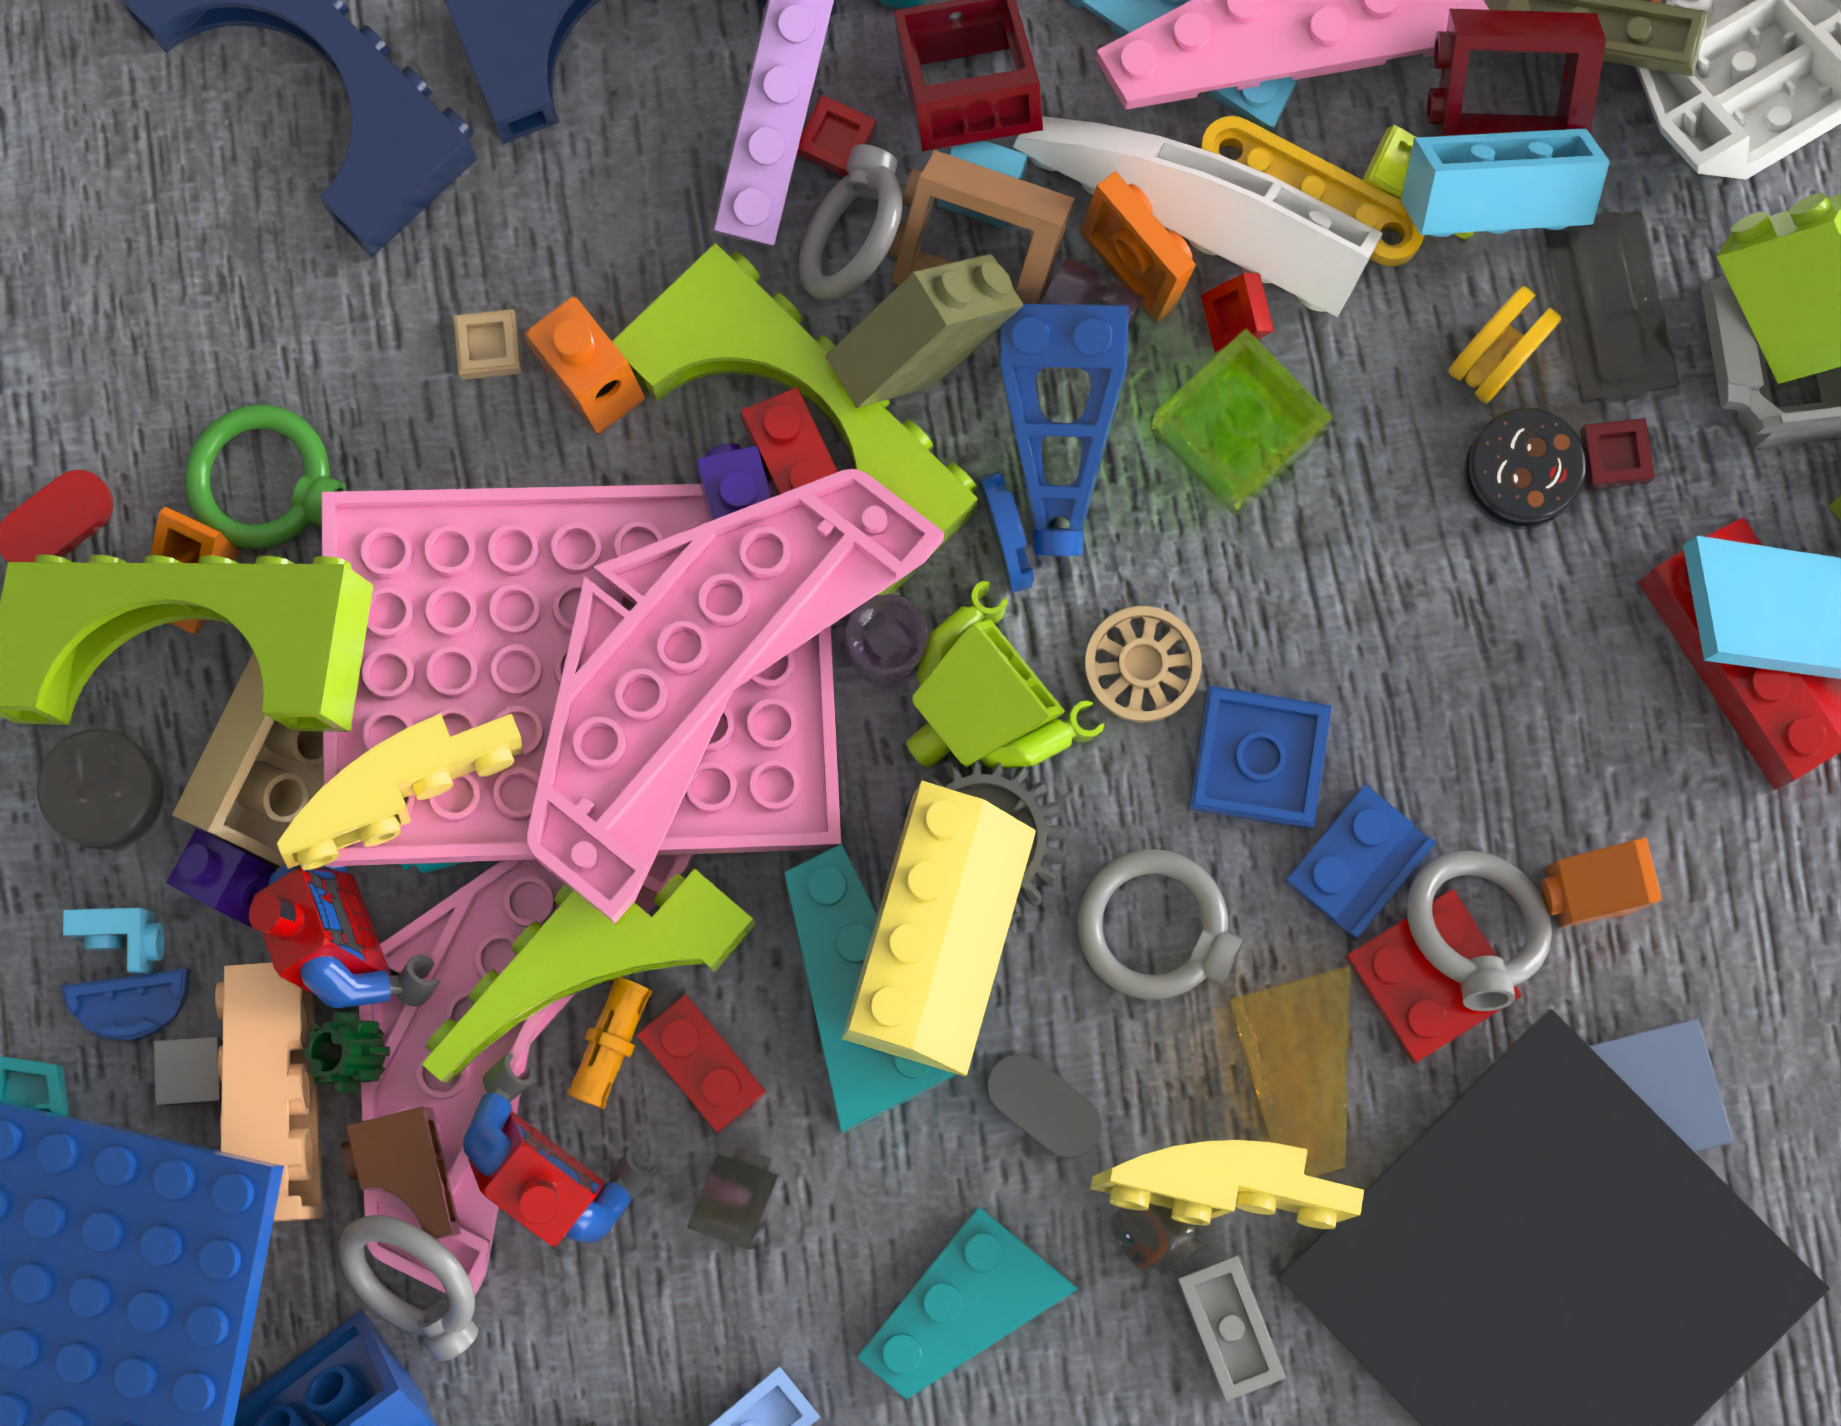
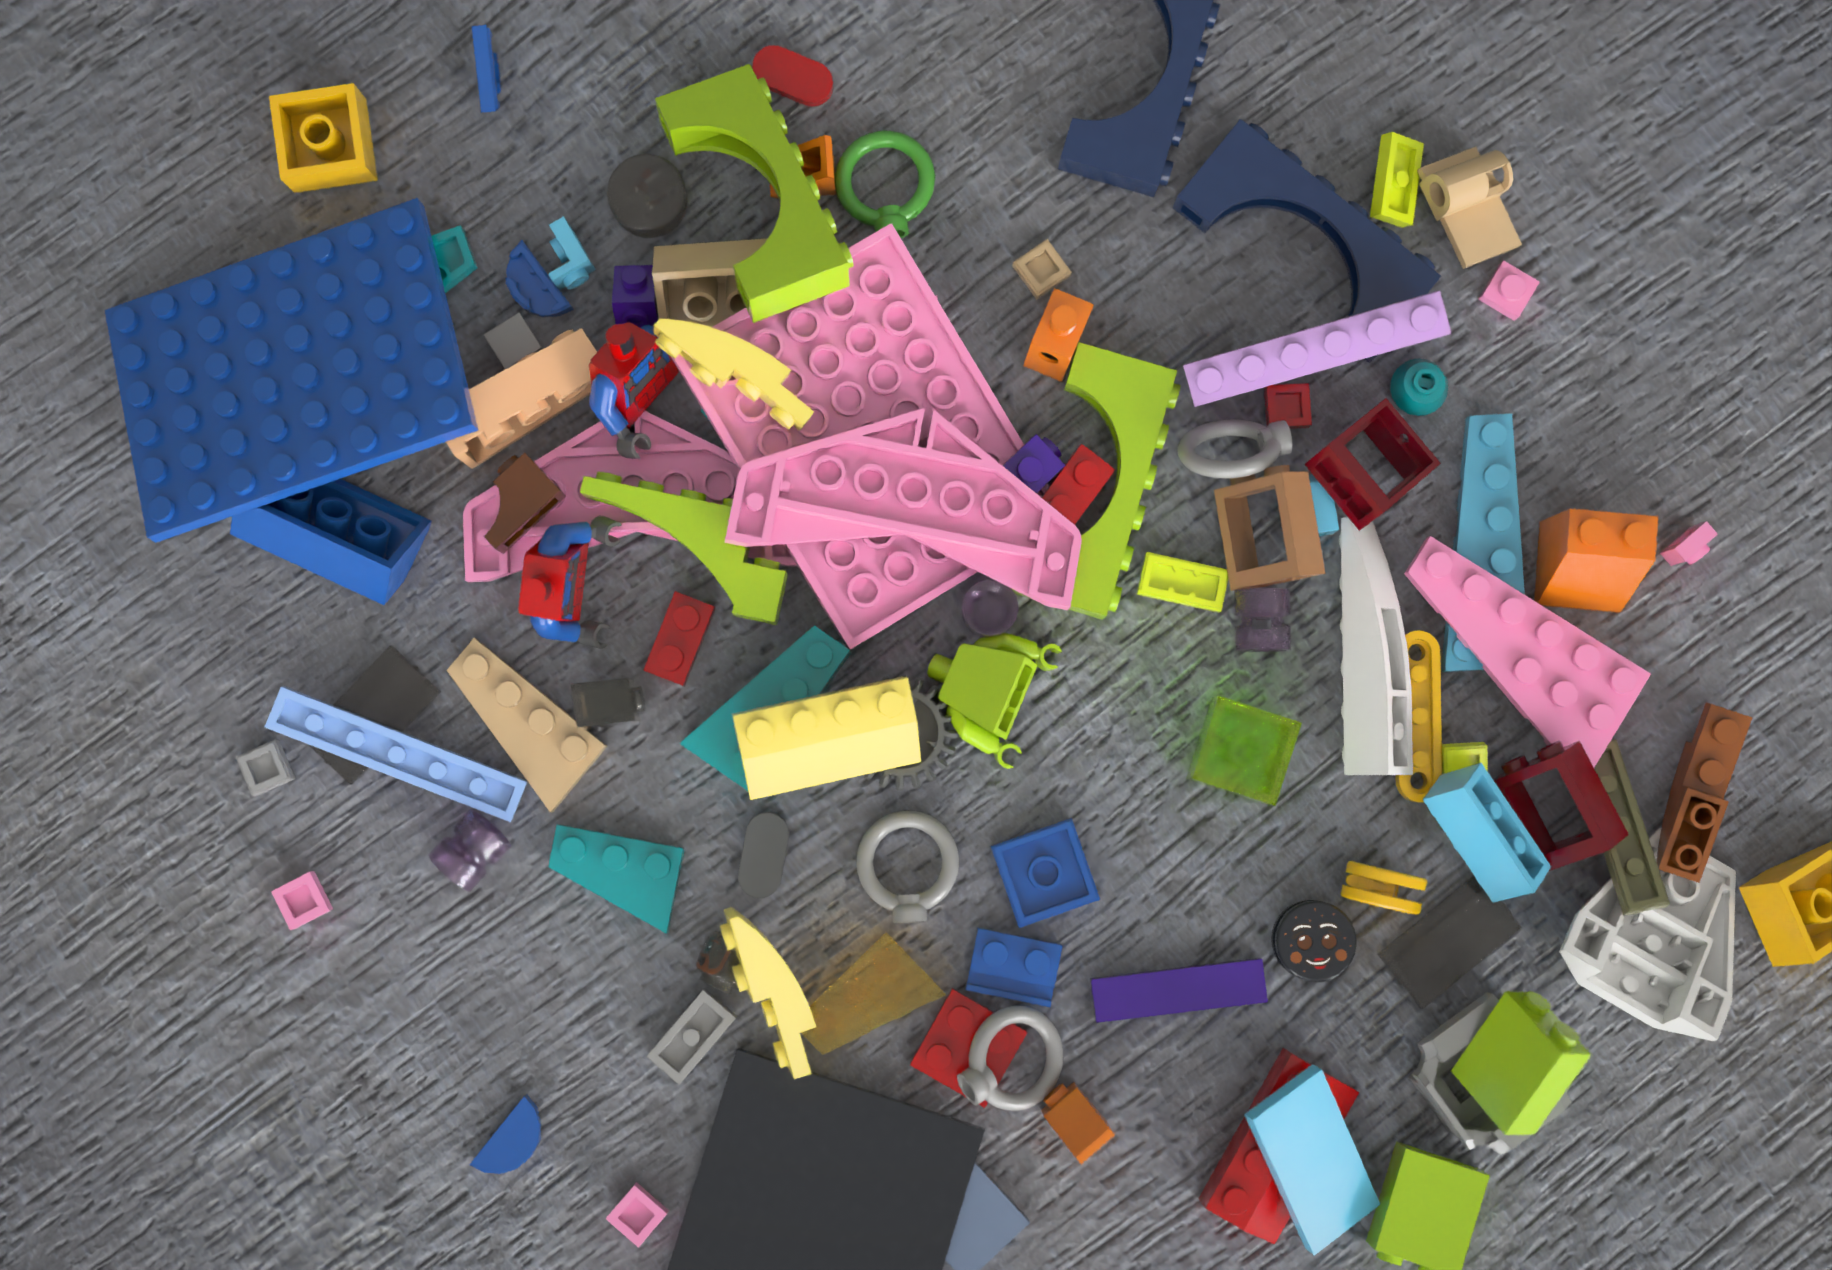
camera: 60 degrees right, 5 degrees up
dark green gear [303,1012,390,1093] -> none
light grey piece [338,1215,478,1362] -> none
light orange pin [566,977,652,1109] -> none
olive brick [825,254,1024,408] -> none
blue tile [977,471,1034,593] -> none
blue plate [1000,304,1129,556] -> none
orange plate [1079,171,1196,323] -> none
tan wheel [1084,606,1202,723] -> none
red plate [1201,273,1274,353] -> none
dark red plate [1580,418,1655,490] -> none
none -> tan wing [447,638,607,812]
none -> dark purple tile [1090,958,1268,1023]
none -> neon yellow plate [1136,552,1229,613]

